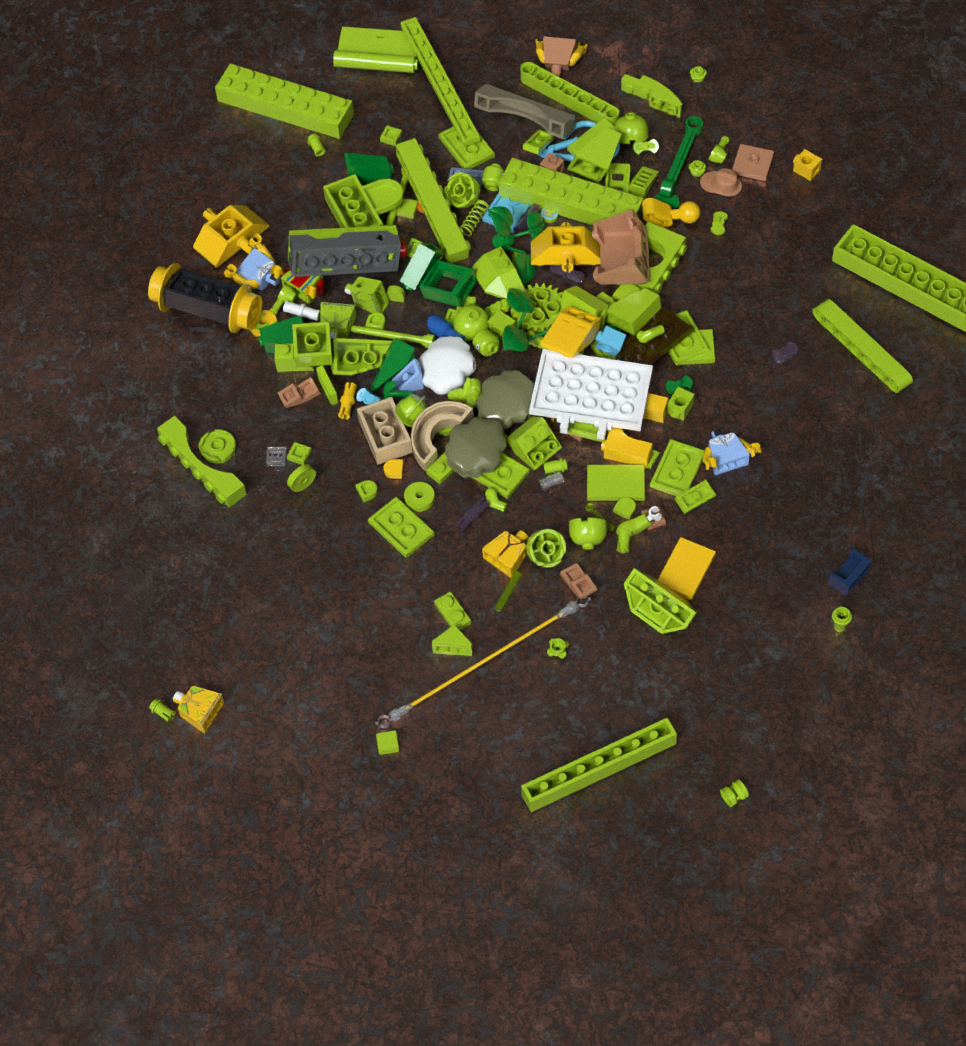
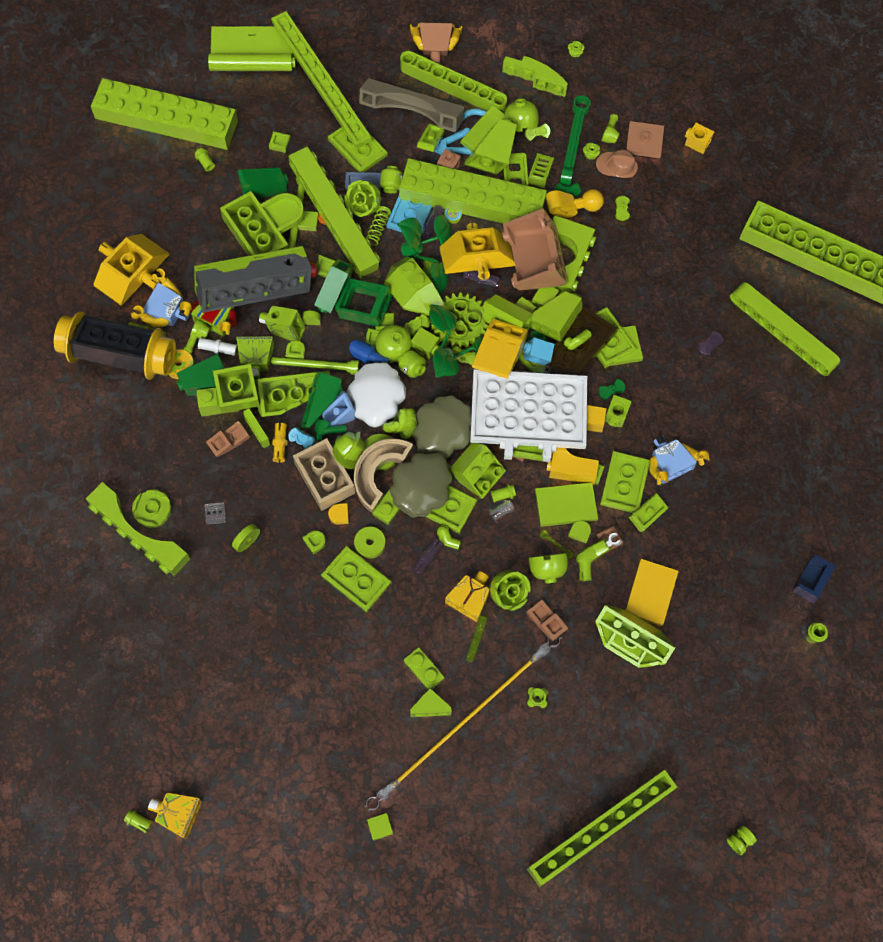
camera: 15 degrees left, 10 degrees up
lime tile [287,442,312,465] -> none

